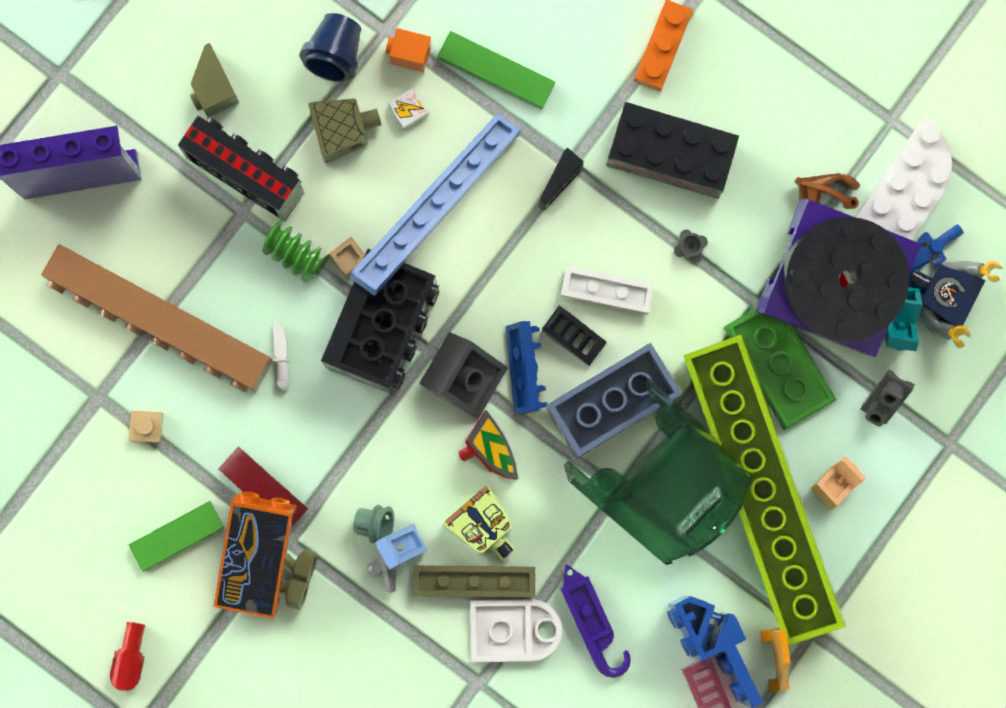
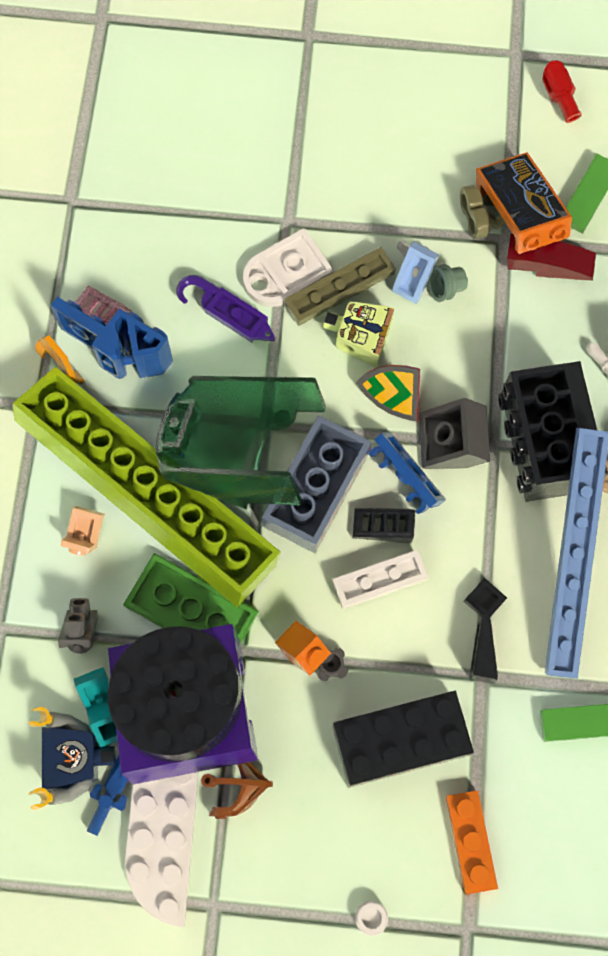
camera: 155 degrees right, 10 degrees down
none -> orange brick [275,621,331,676]
none -> white tile [355,901,388,936]
none -> black tile [463,577,507,617]

